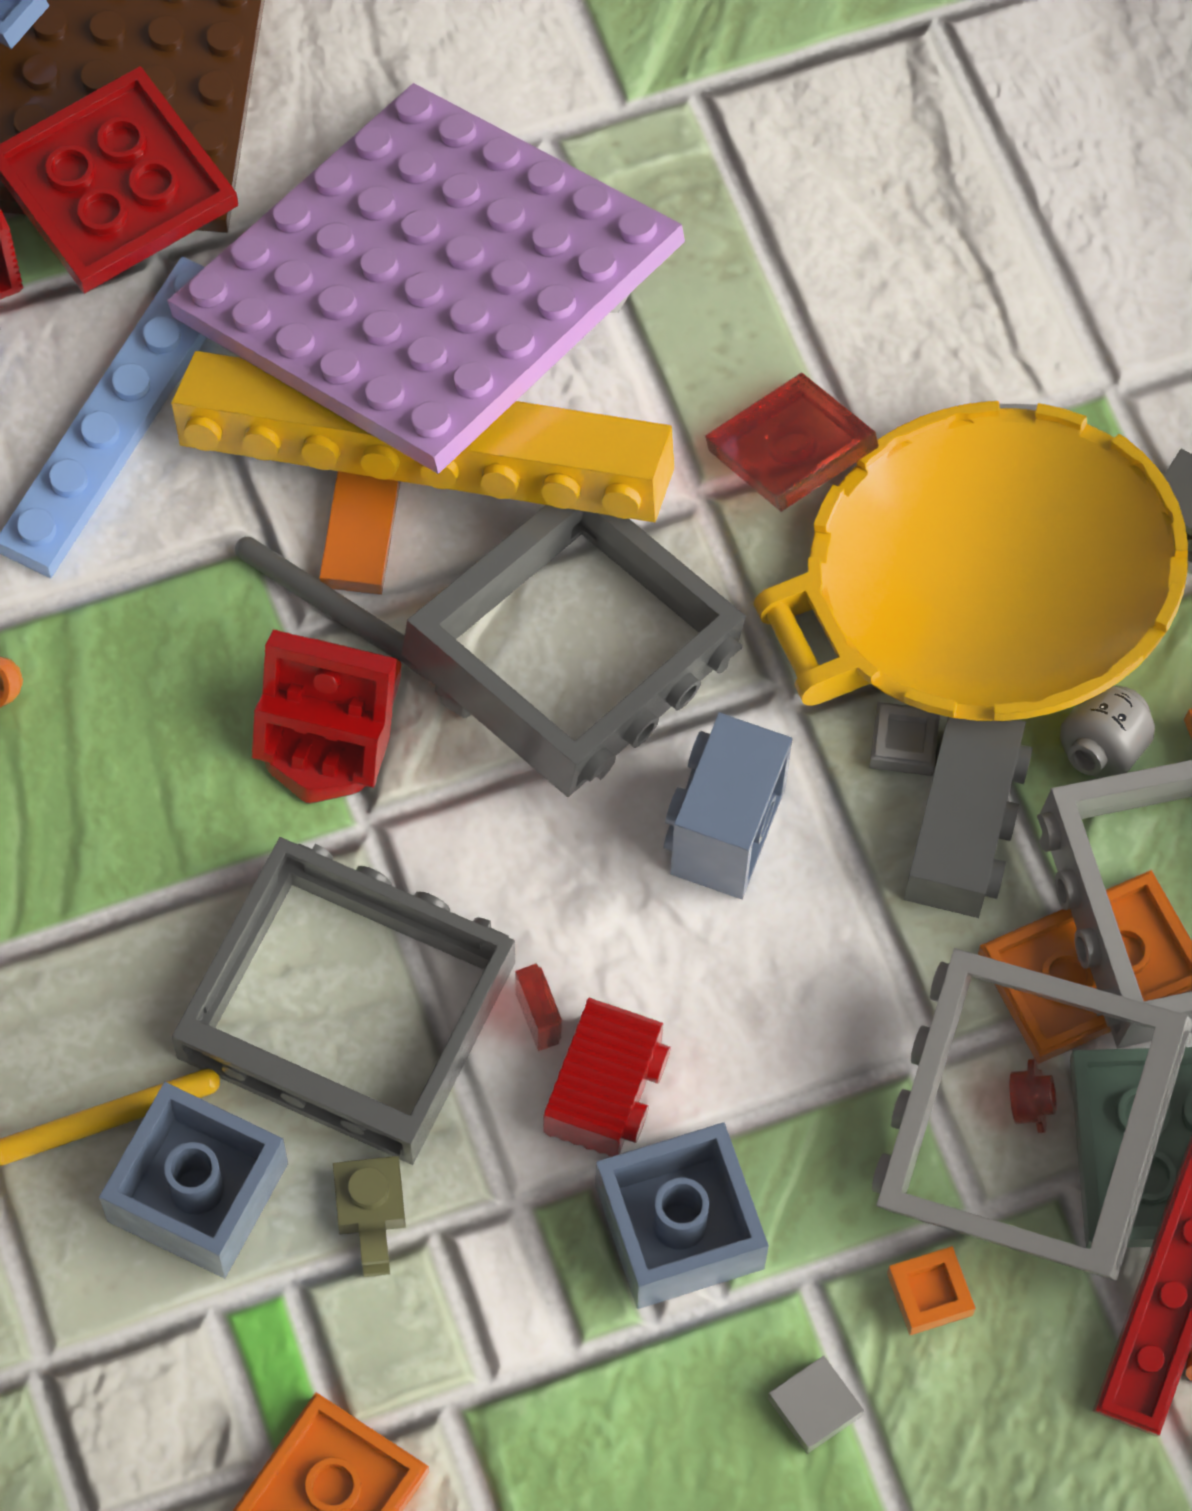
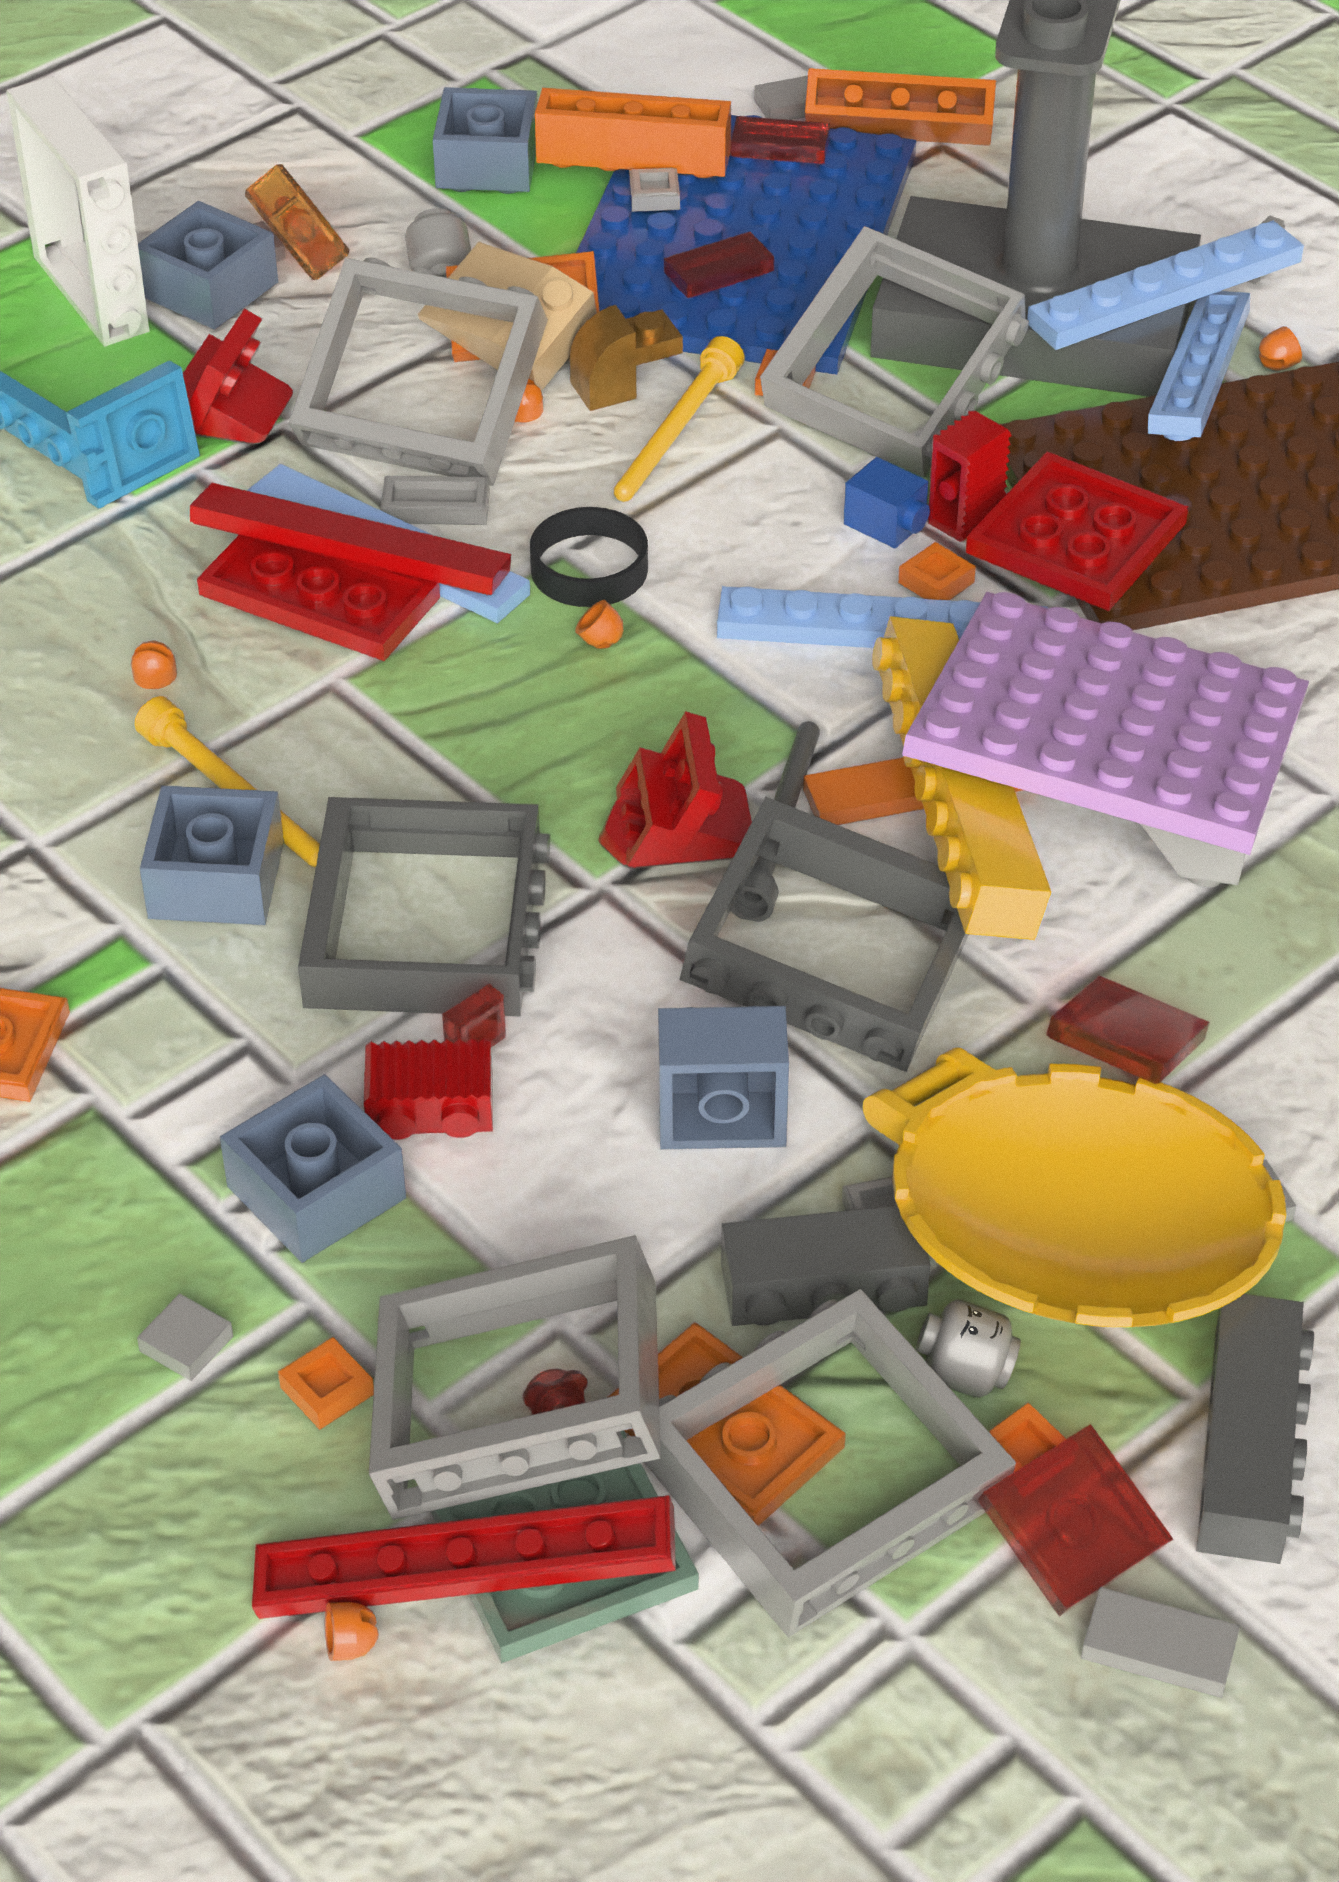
camera: 70 degrees right, 20 degrees down
olive plate [333,1156,406,1277] -> none
none -> orange plate [898,542,976,600]

